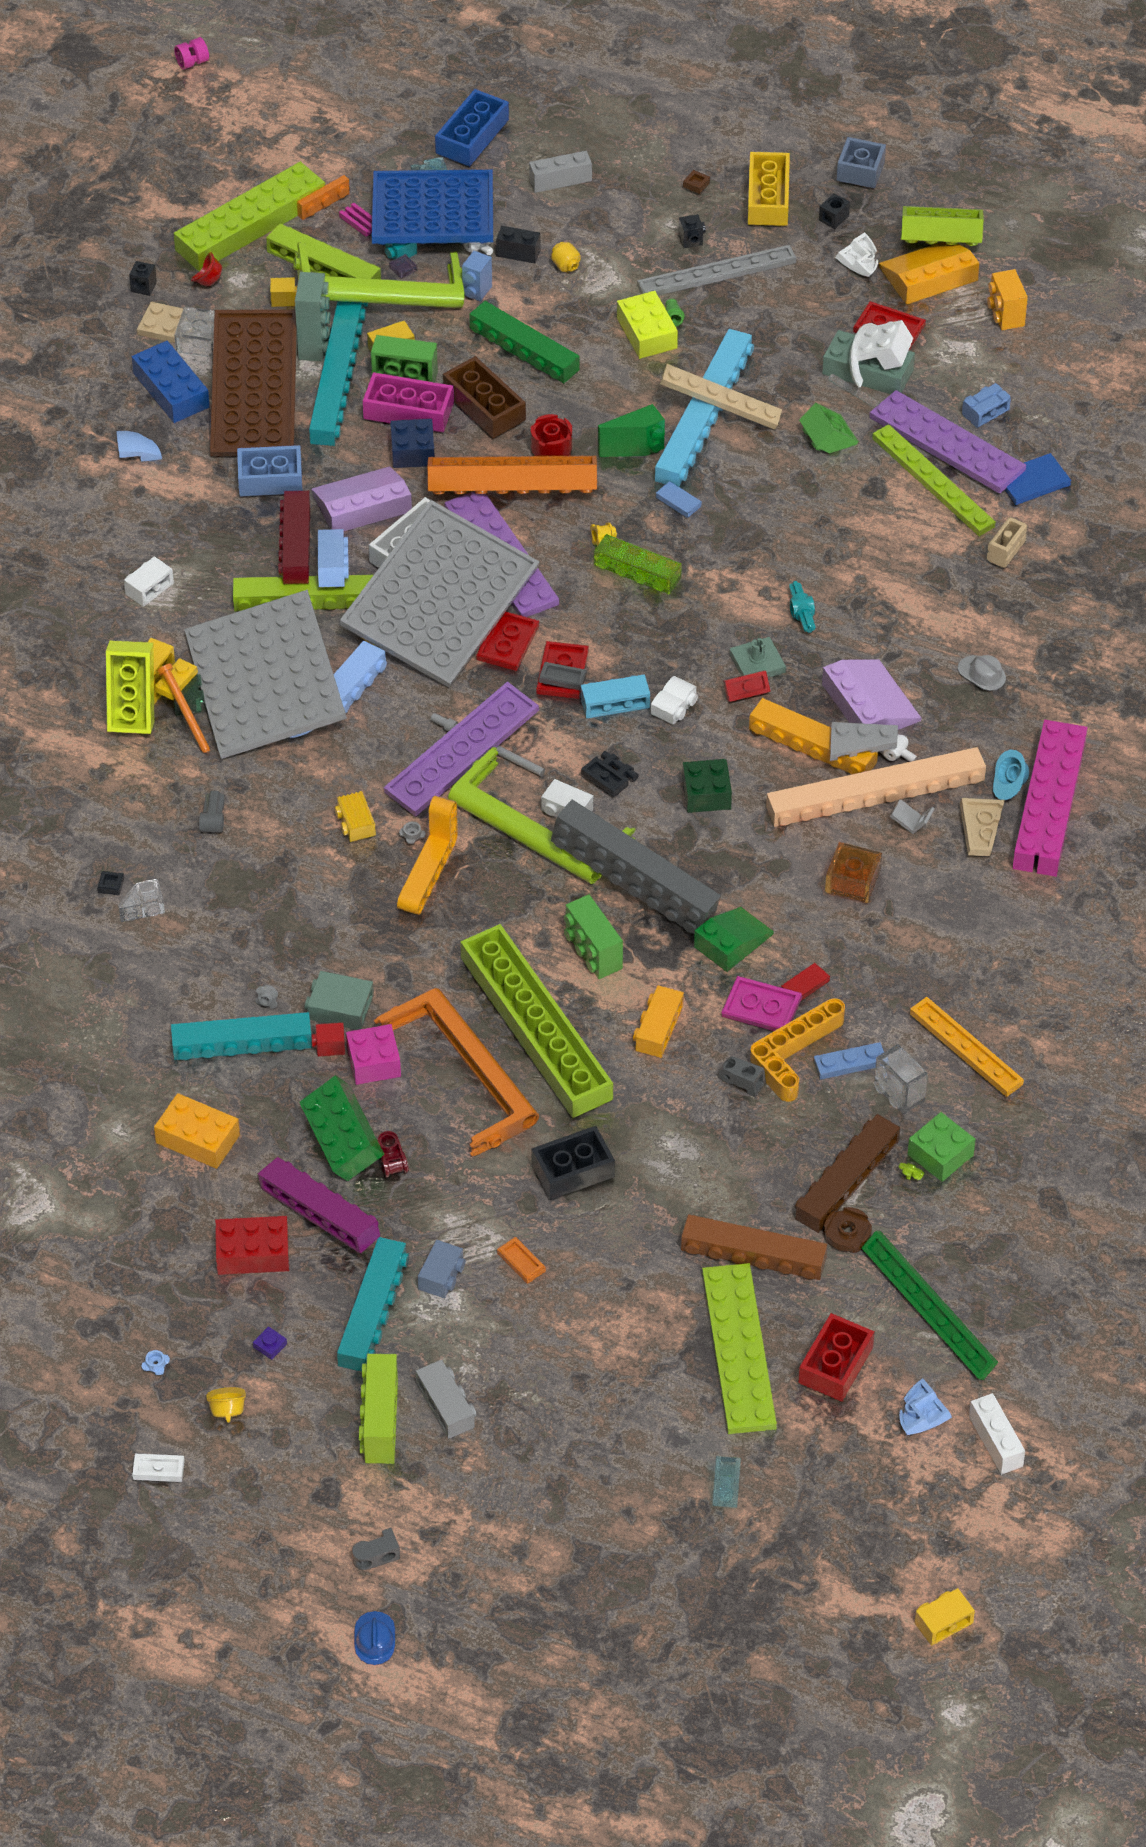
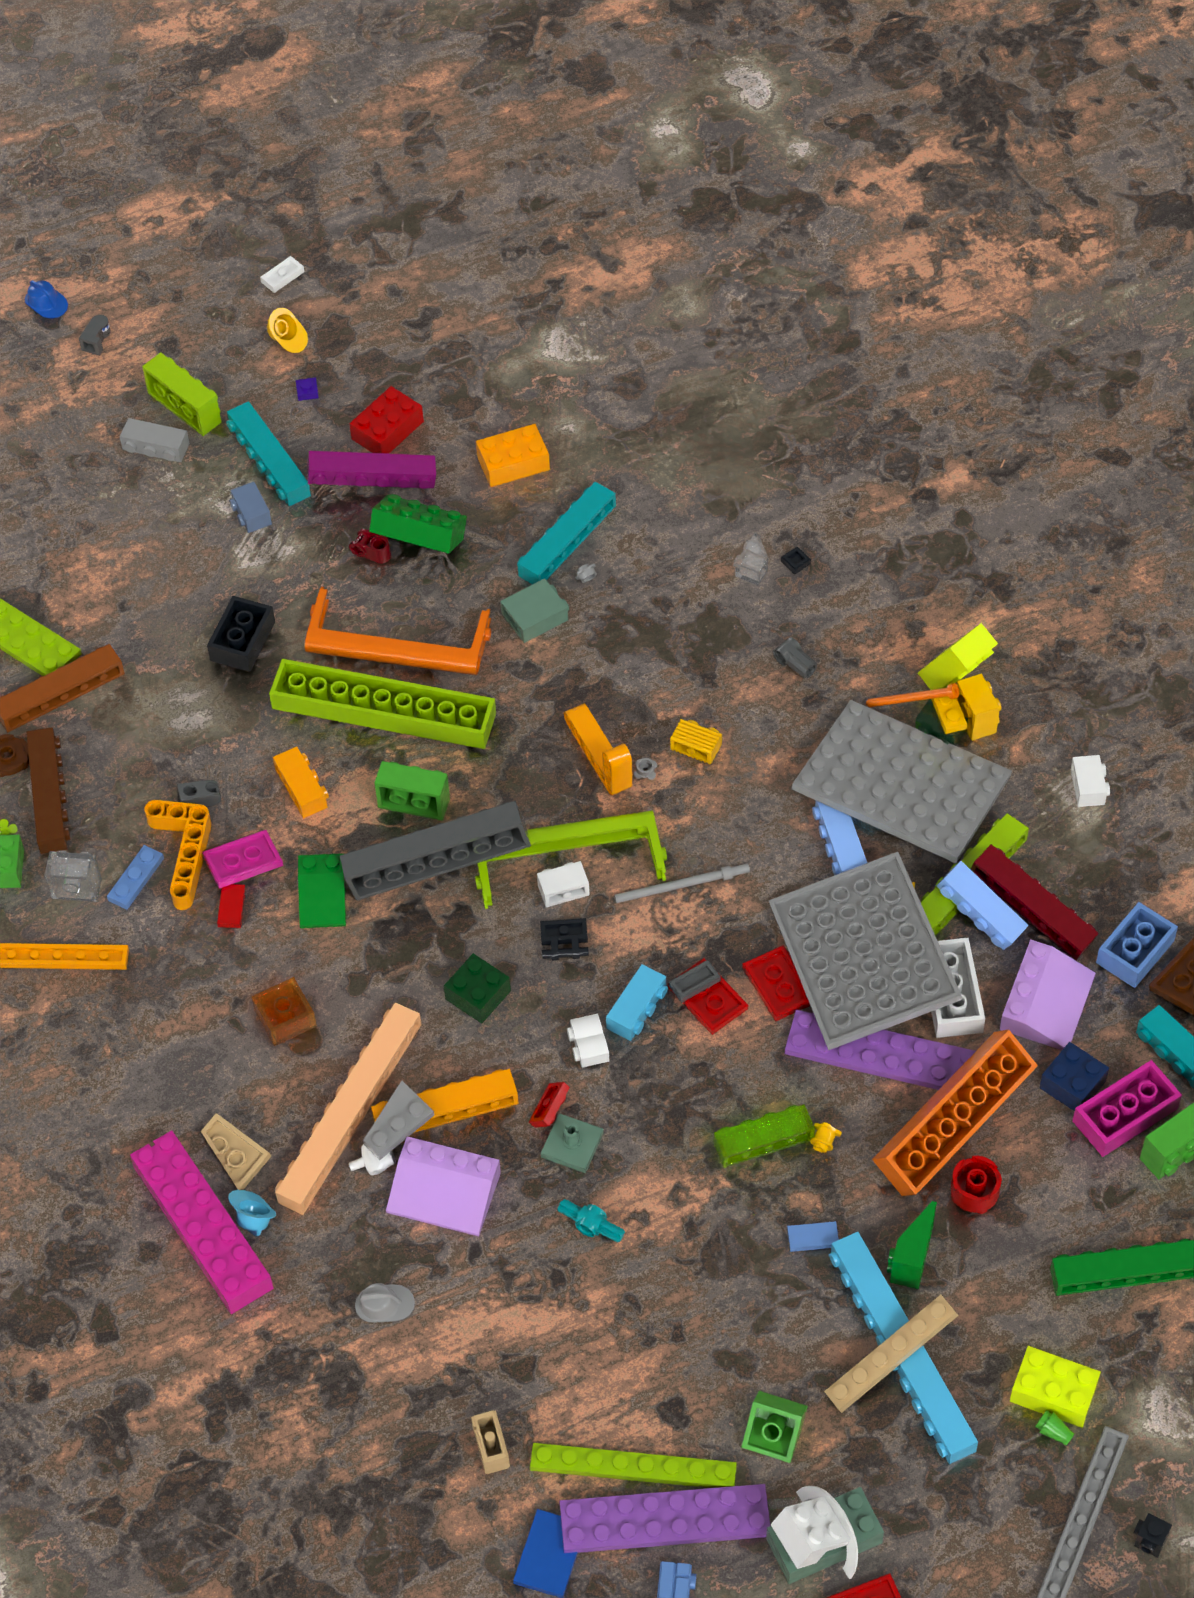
camera: 135 degrees right, 5 degrees up
light blue plate [142,1350,170,1375] -> none
red brick [312,1023,345,1057] -> none
dark pink brick [346,1024,401,1085] -> none
medium lavender plate [384,682,539,817] -> none
reddish brown brick [442,356,526,438] -> none
orange tile [497,1237,546,1284] -> none
light grey bracket [890,800,935,834] -> none

